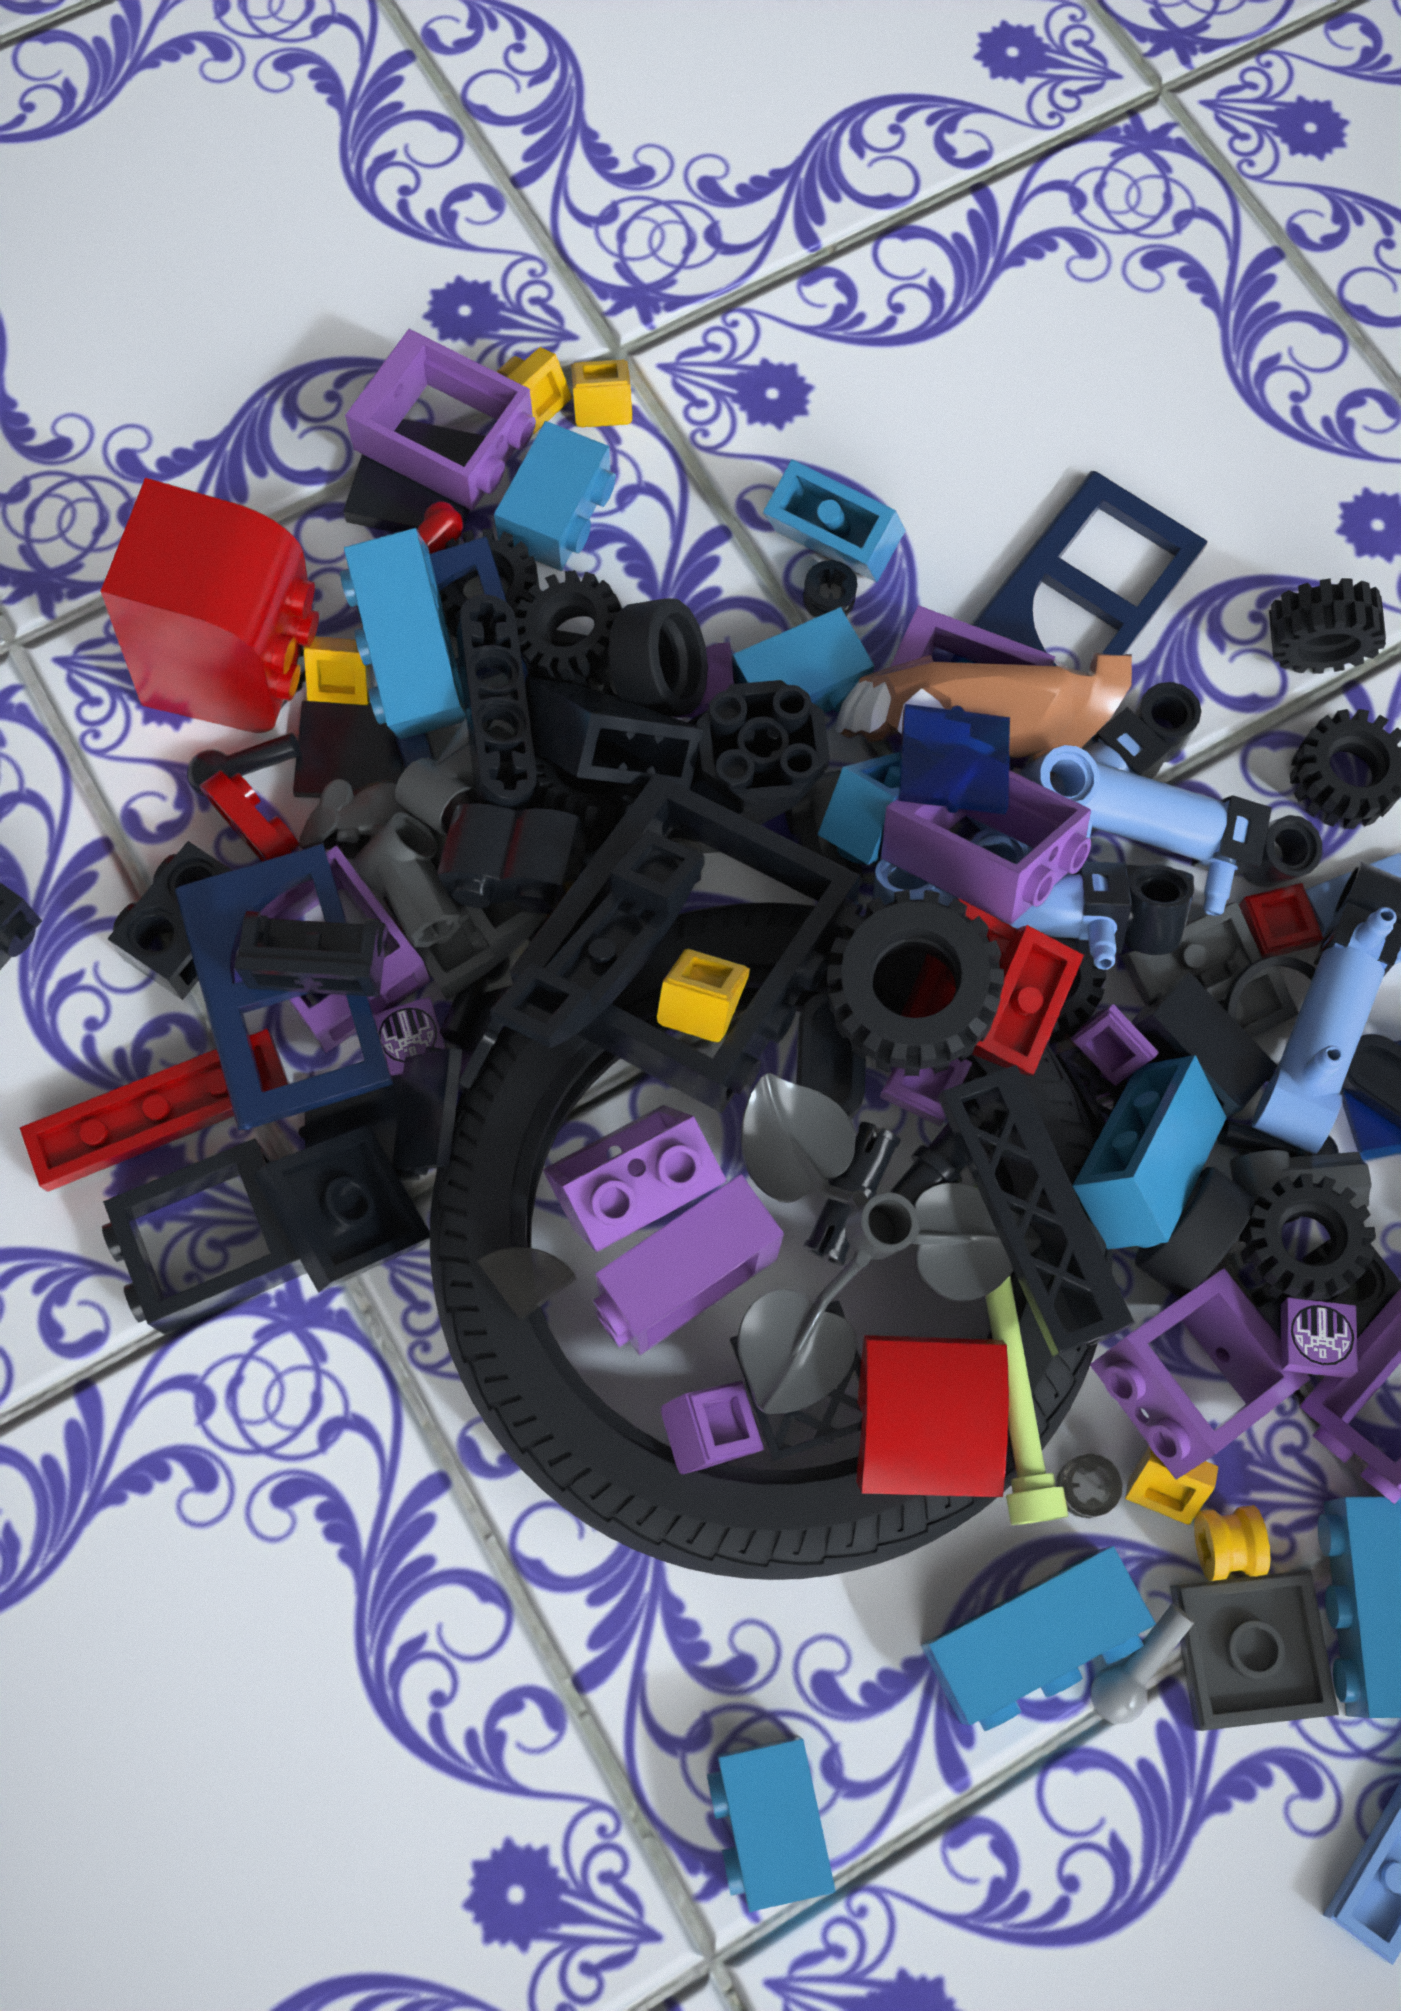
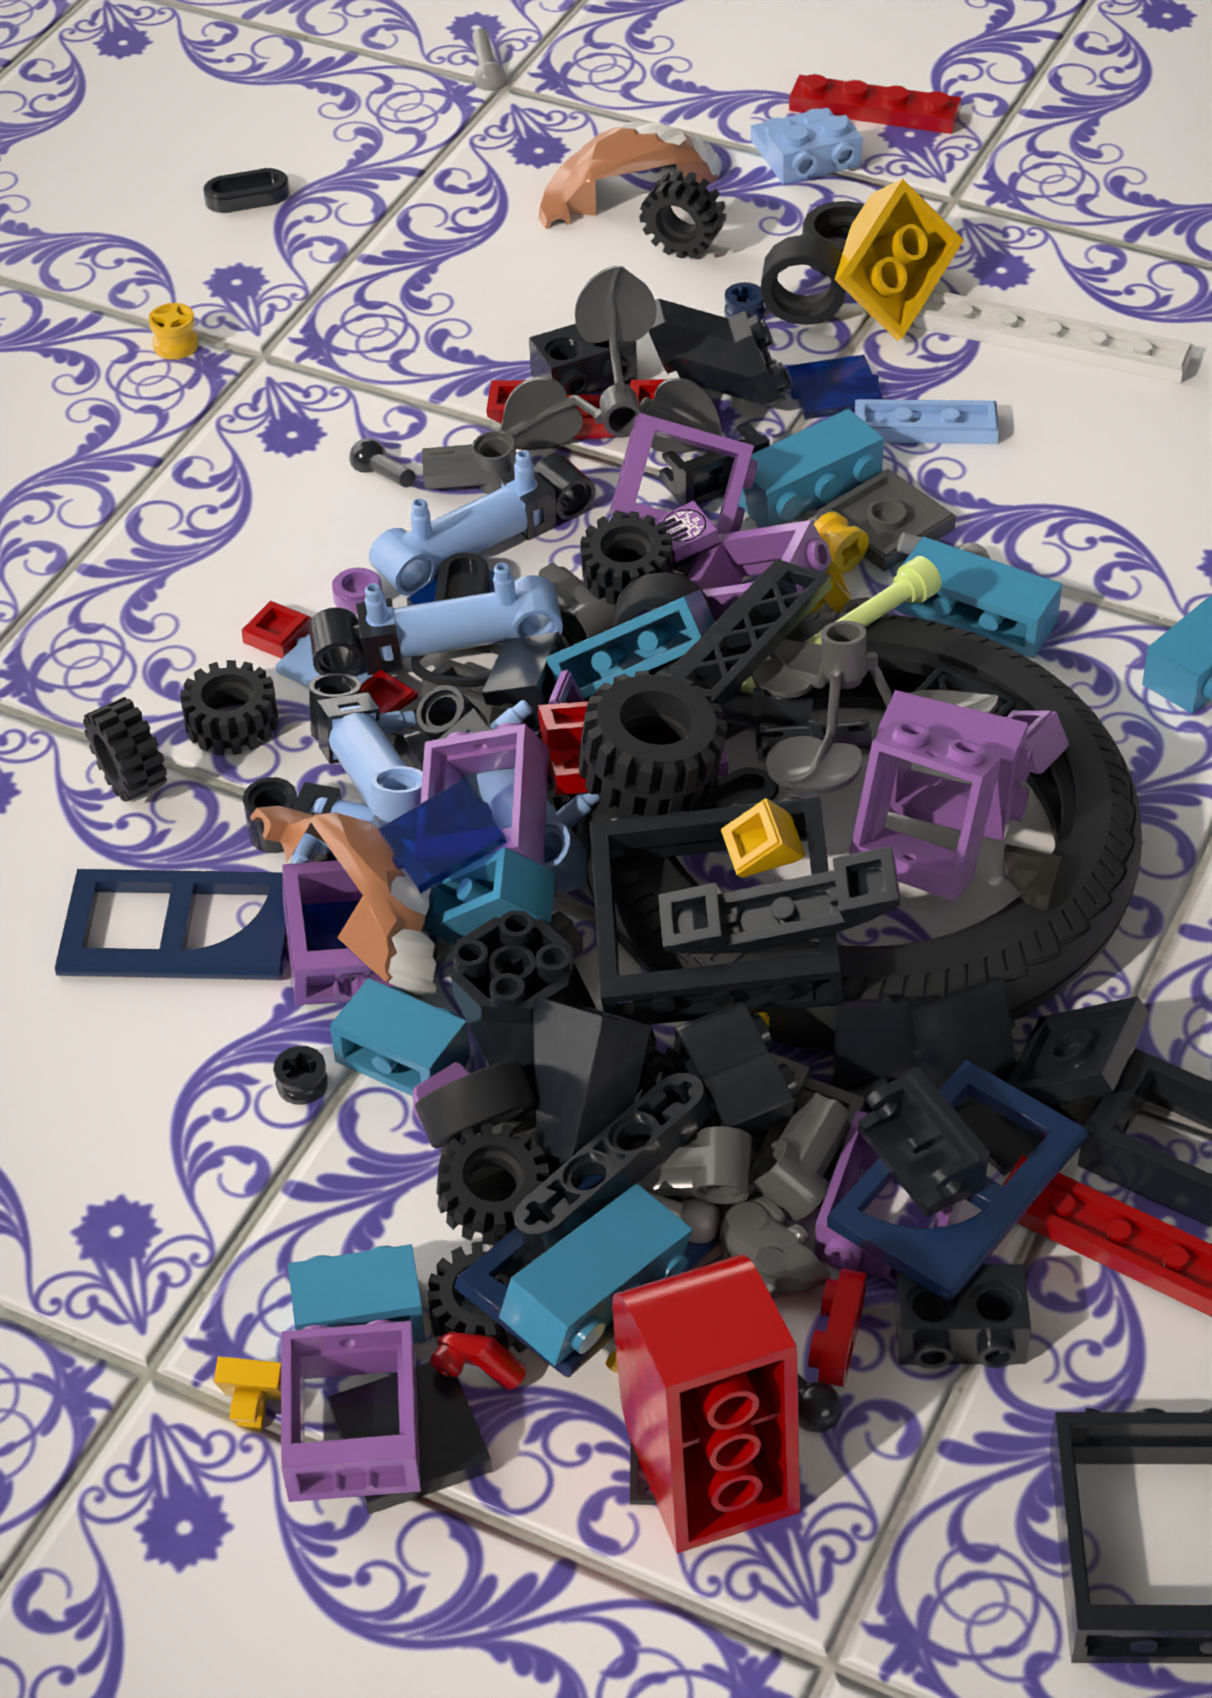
camera: 120 degrees left, 25 degrees down
yellow slope [571,359,633,428] -> none
dark azure brick [763,459,906,583] -> none
red slope [856,1335,1009,1497] -> none

